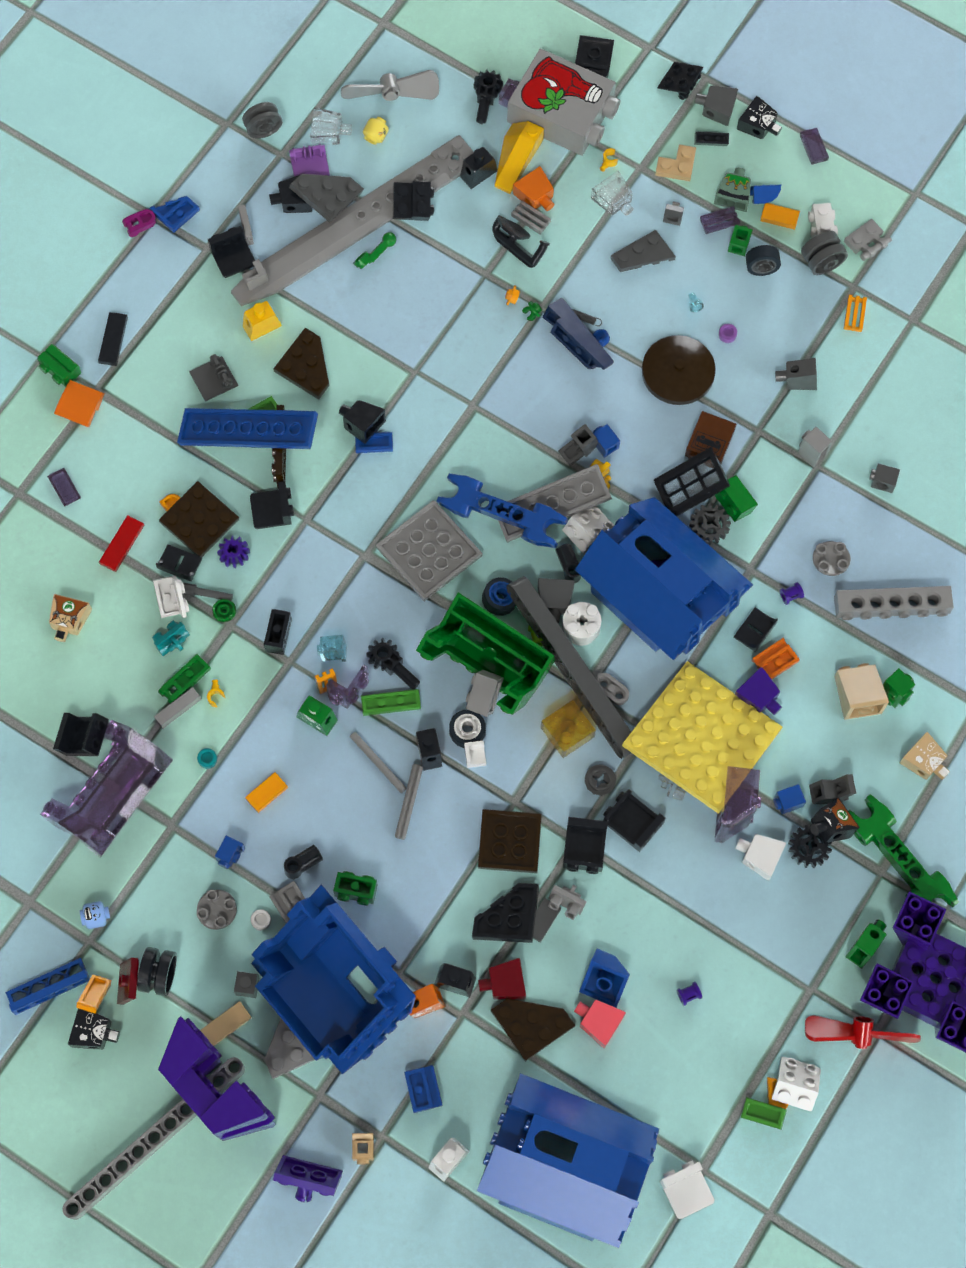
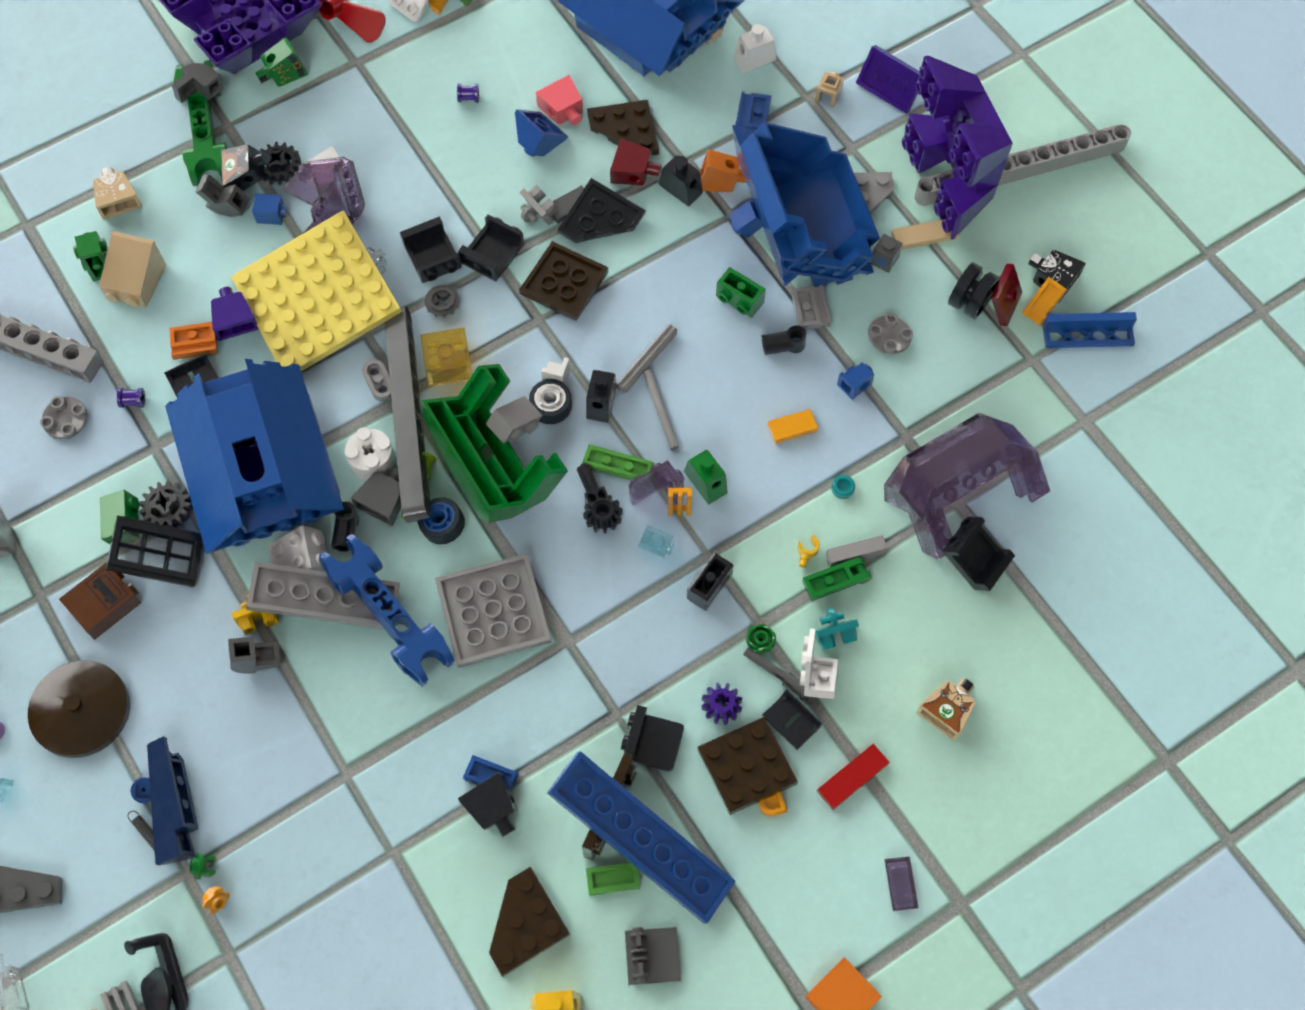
camera: 155 degrees left, 5 degrees down
light blue head [80,901,110,929] -> none
white tile [251,909,271,931] -> none
blue brick [593,424,620,458] -> none
none -> dark grey brick [171,63,224,103]

